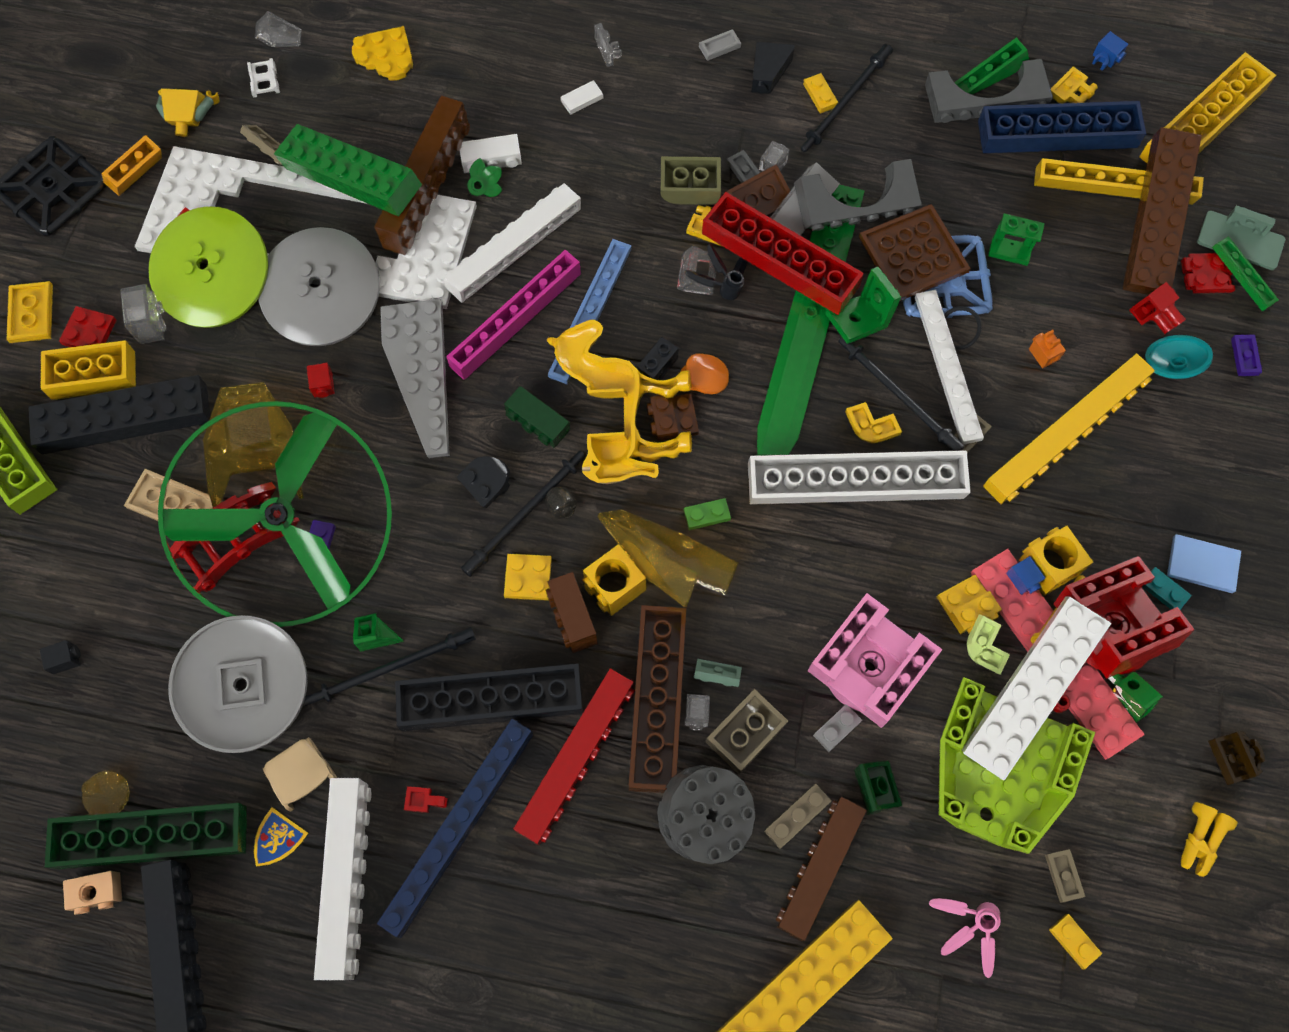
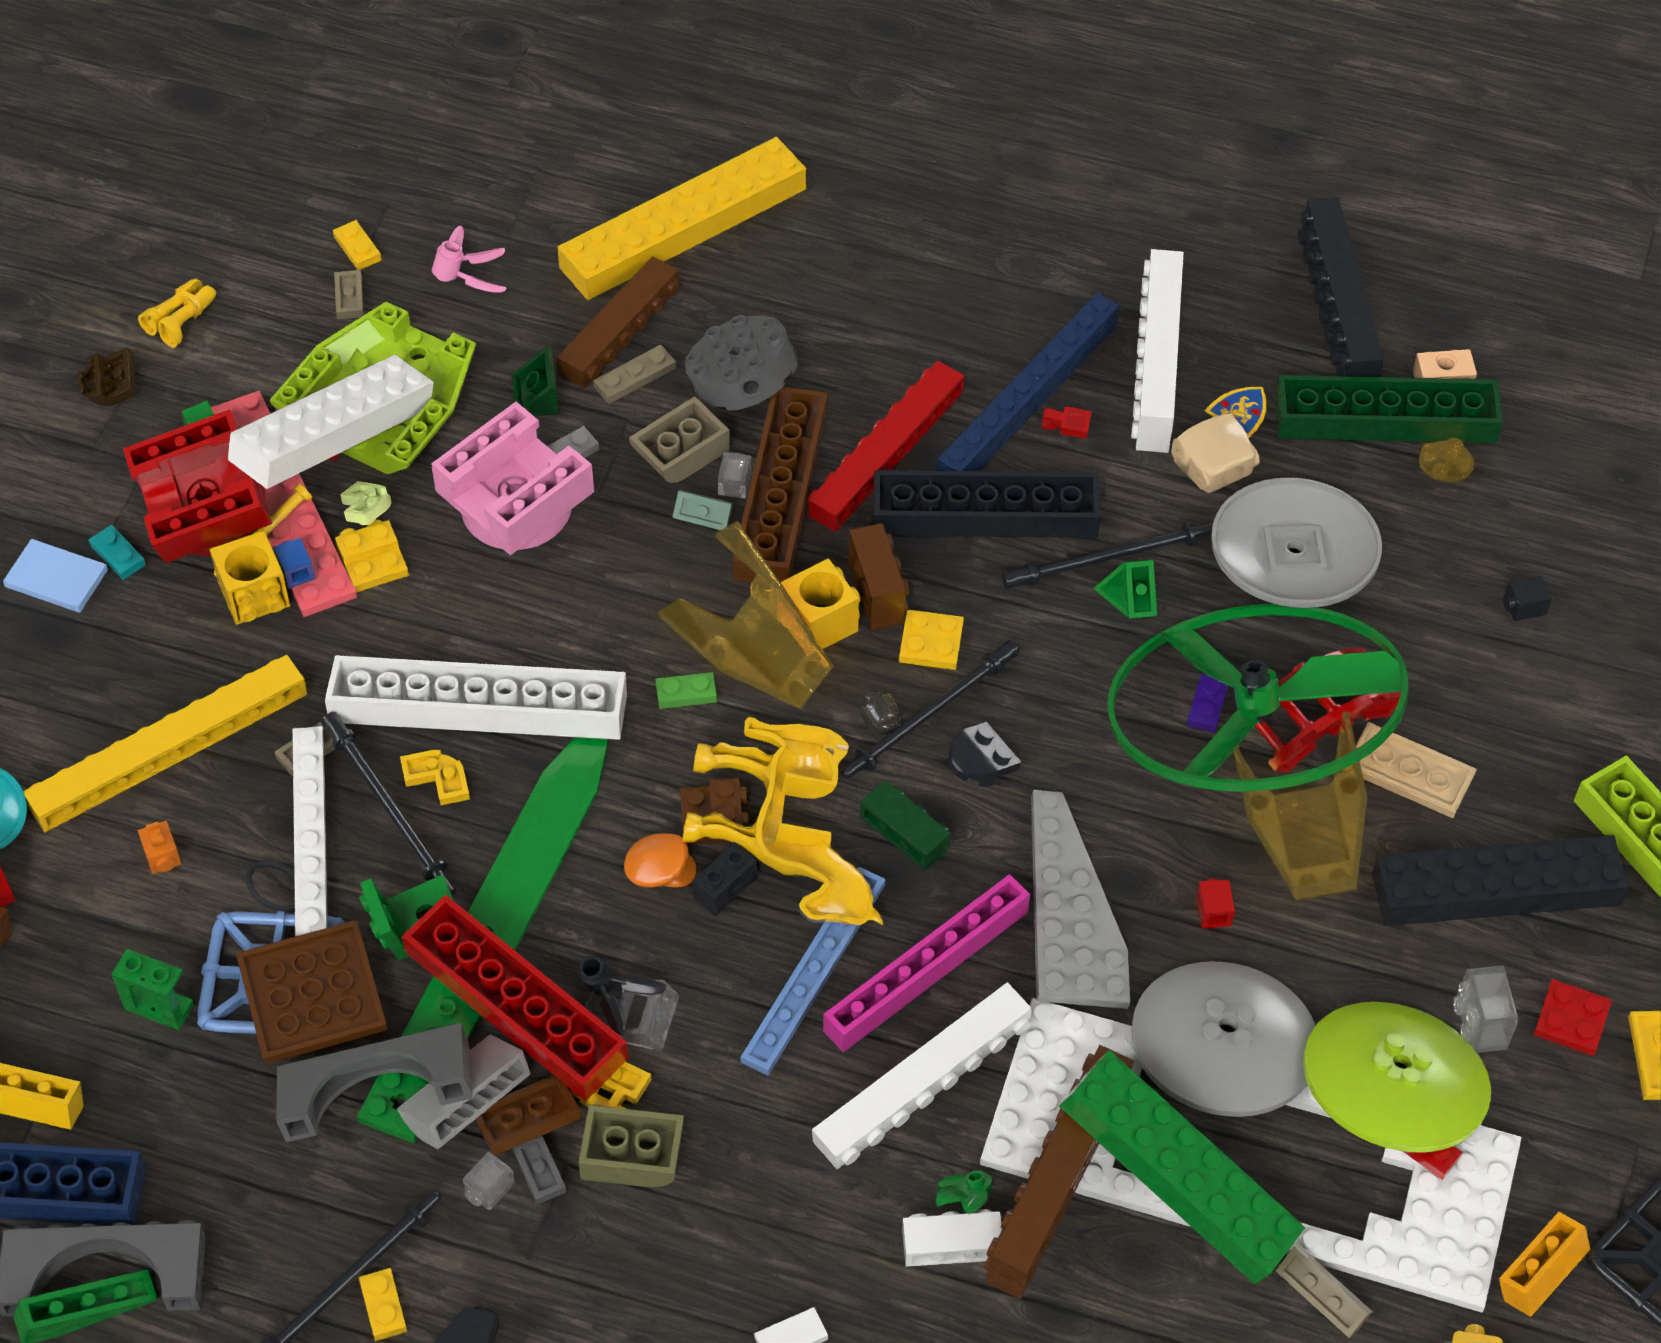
camera: 175 degrees left, 15 degrees down
yellow brick [41,340,136,400] -> none

